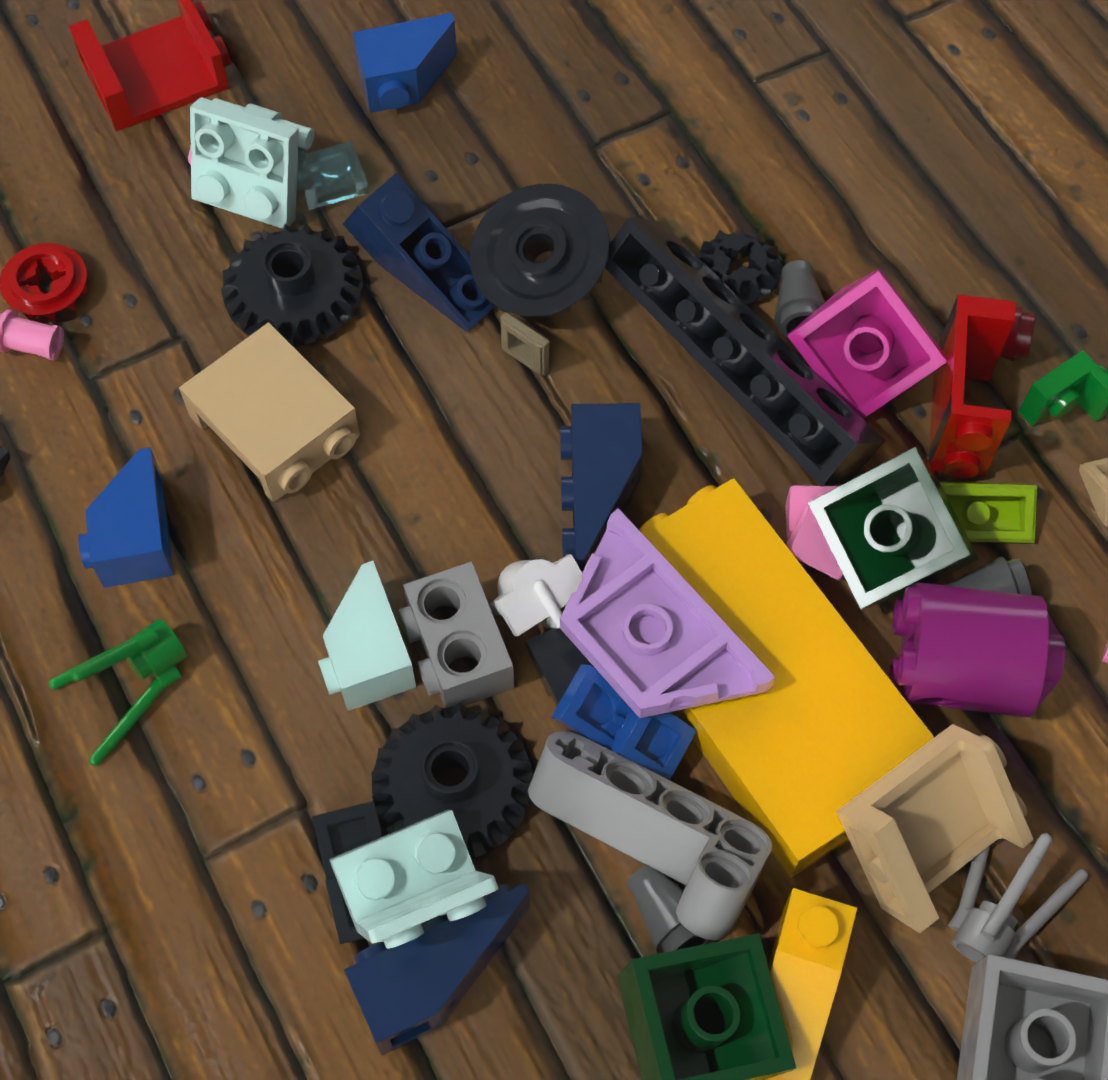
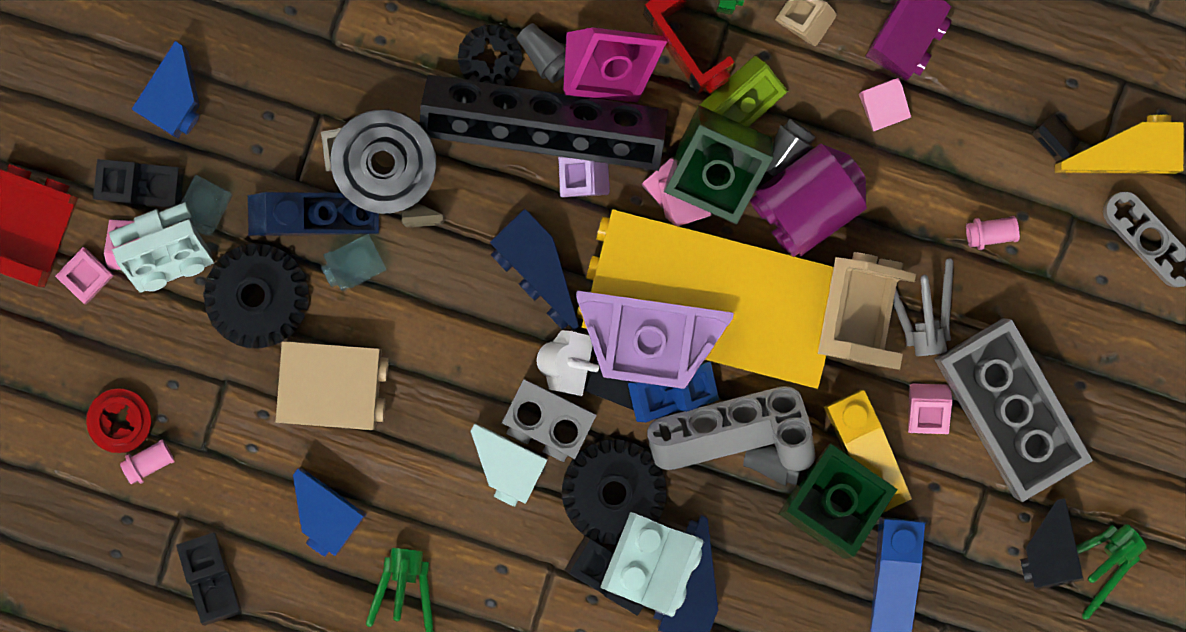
camera: 45 degrees left, 25 degrees up
none -> bright pink tile [55,247,114,304]
none -> black slope [93,159,184,208]
none -> clear light blue bracket [321,234,387,292]
none -> lavender slope [558,157,610,197]
none -> bright pink slope [908,383,952,434]

